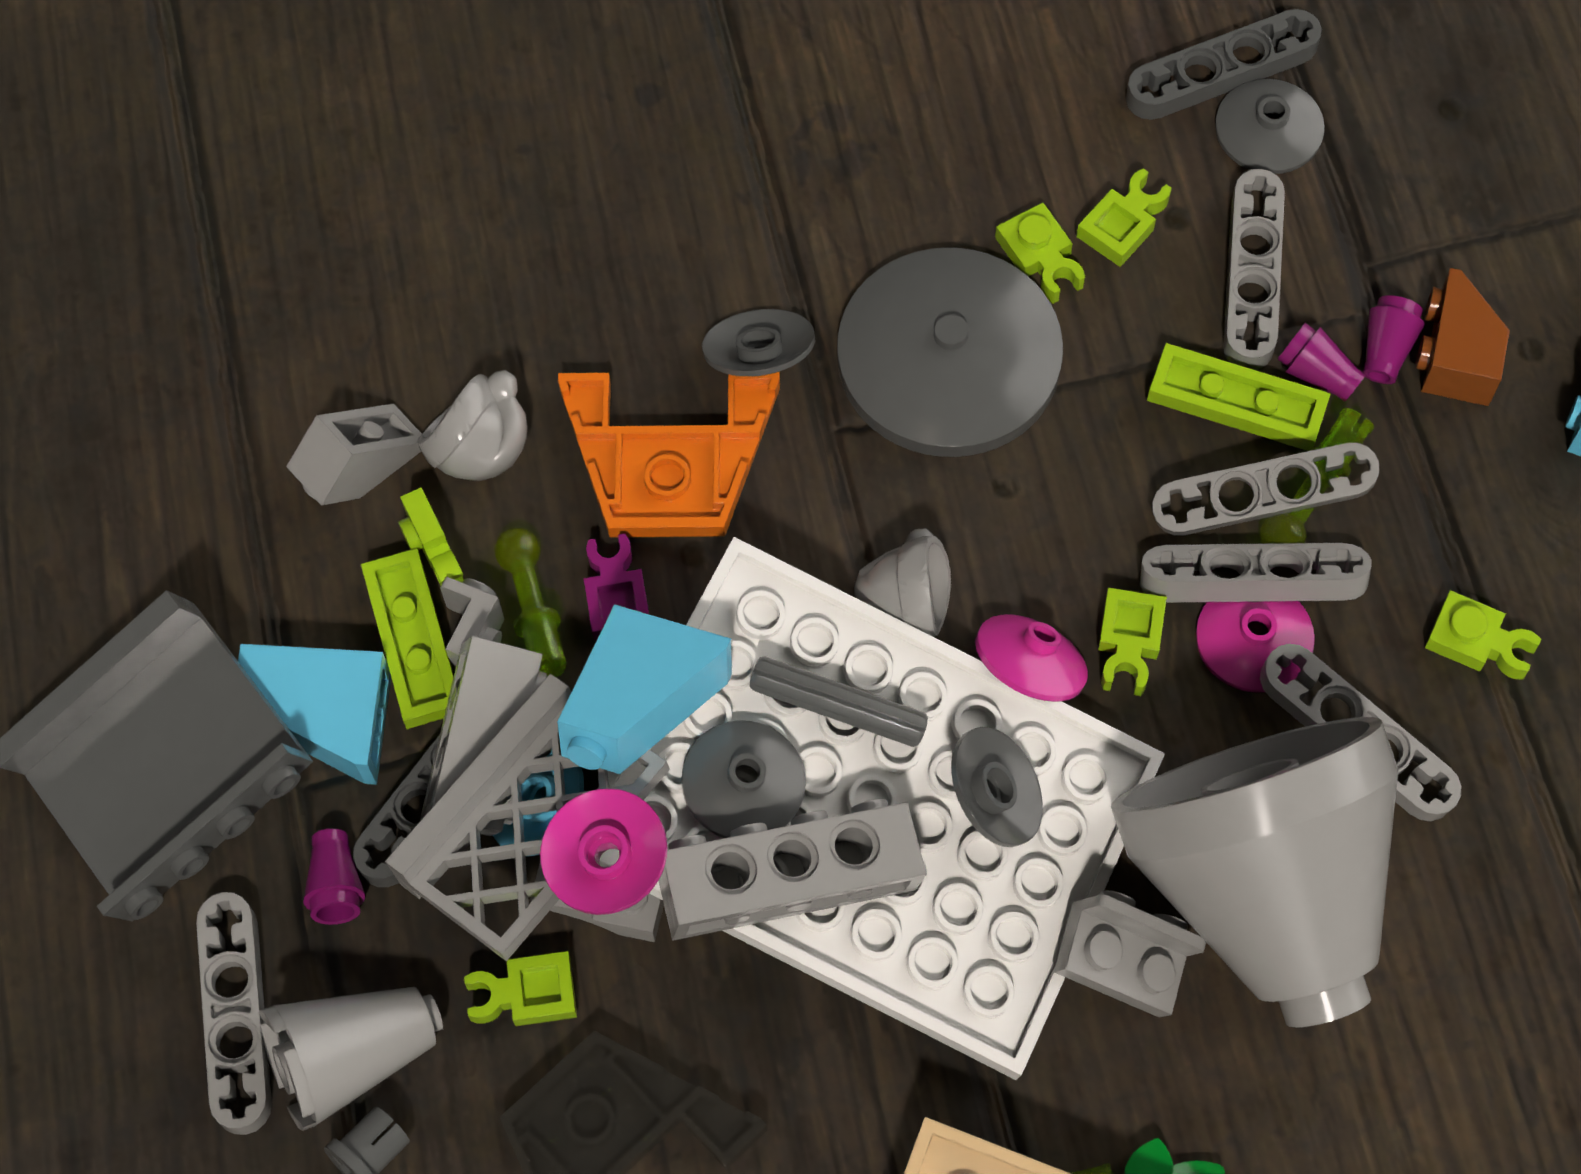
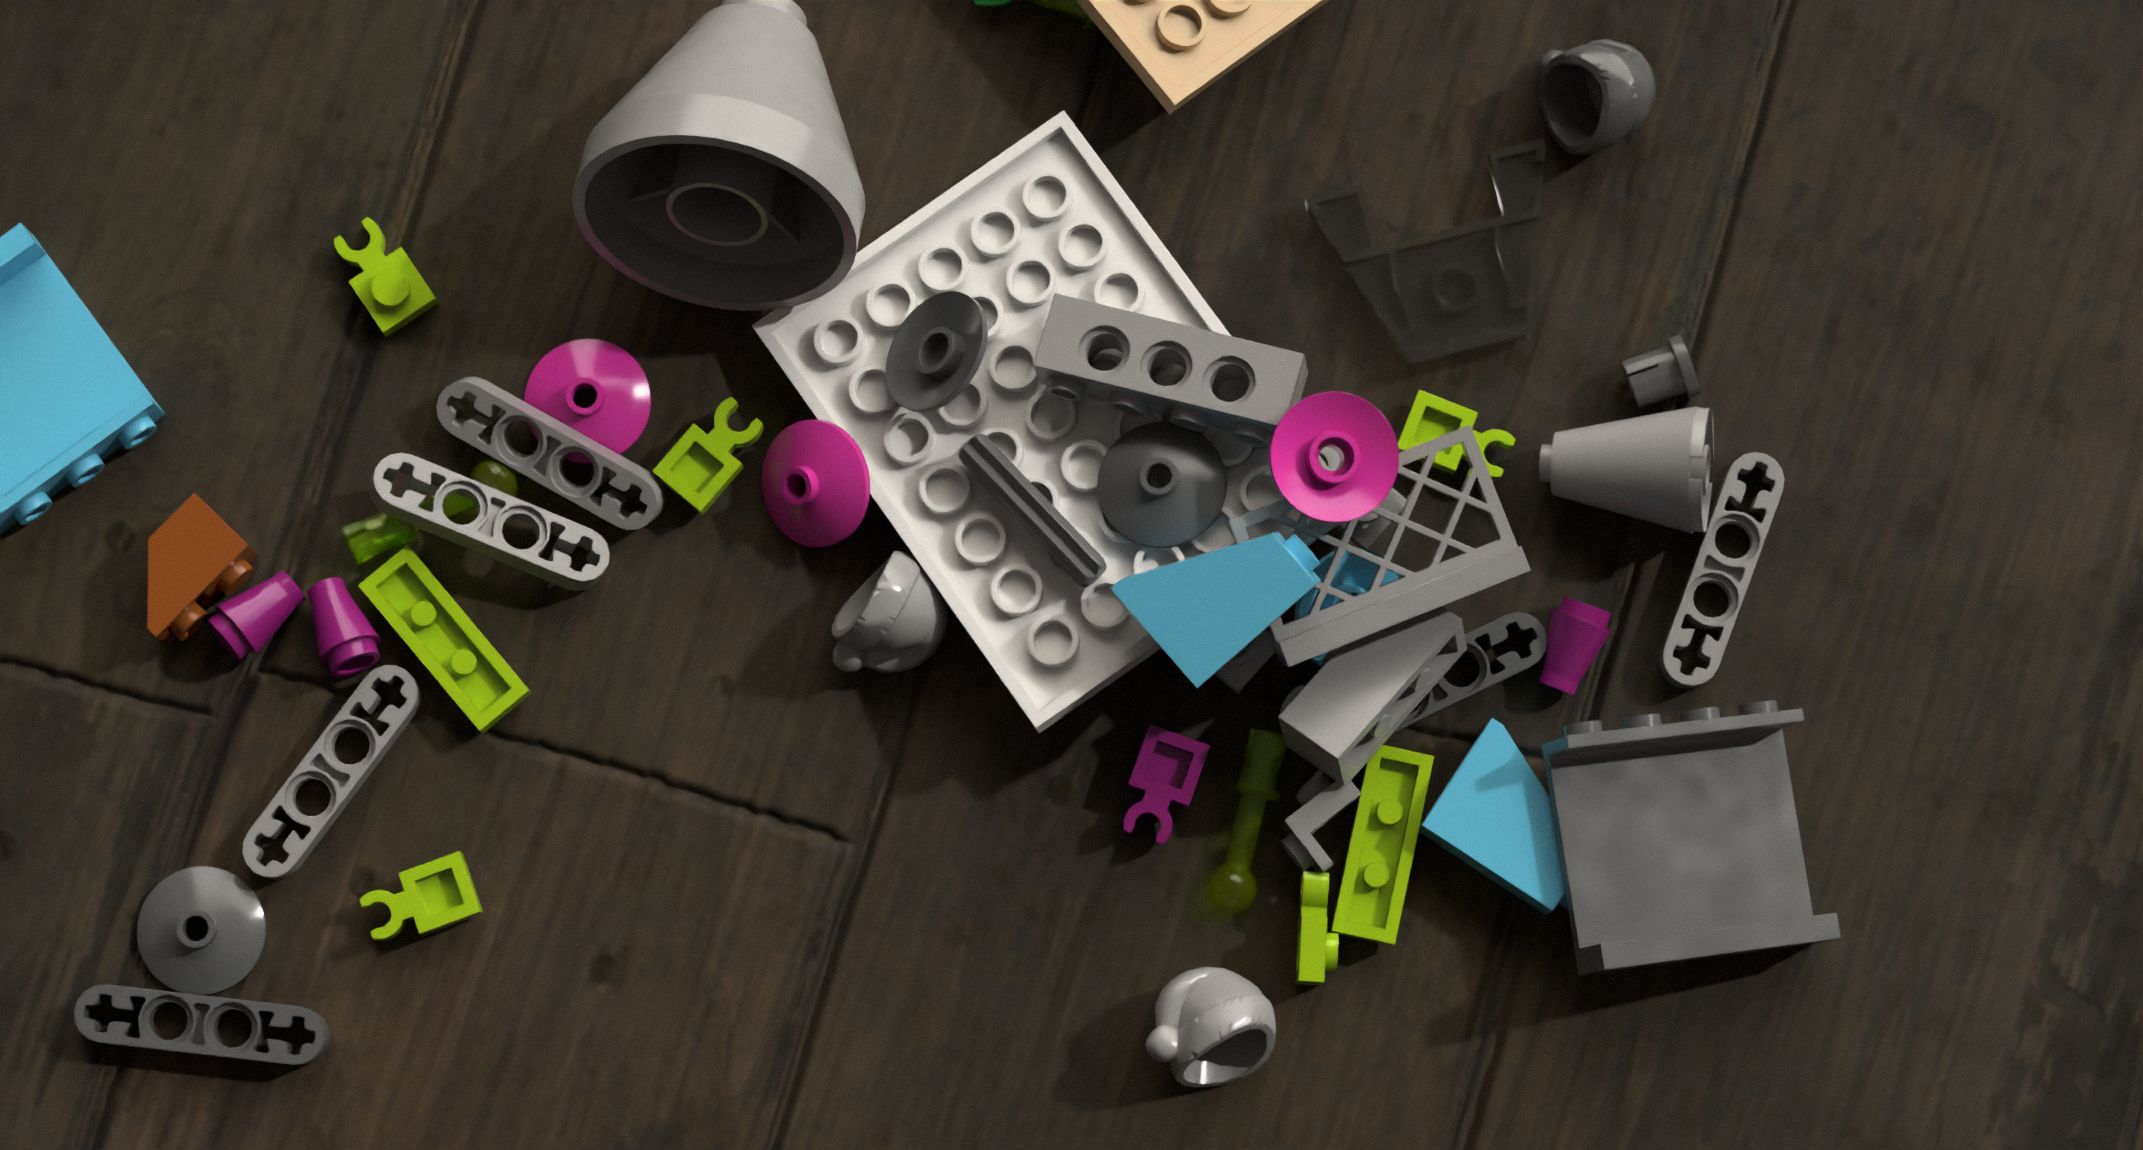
camera: 155 degrees left, 15 degrees up
light grey slope [286,404,422,506] -> none
orange wing [558,371,780,537] -> none
dark grey dish [702,309,815,376] -> none
dark grey dish [837,248,1063,457] -> none
lime plate [995,203,1085,304] -> none
light grey bracket [1054,891,1206,1017] -> none
light grey beam [1260,644,1462,821] -> none

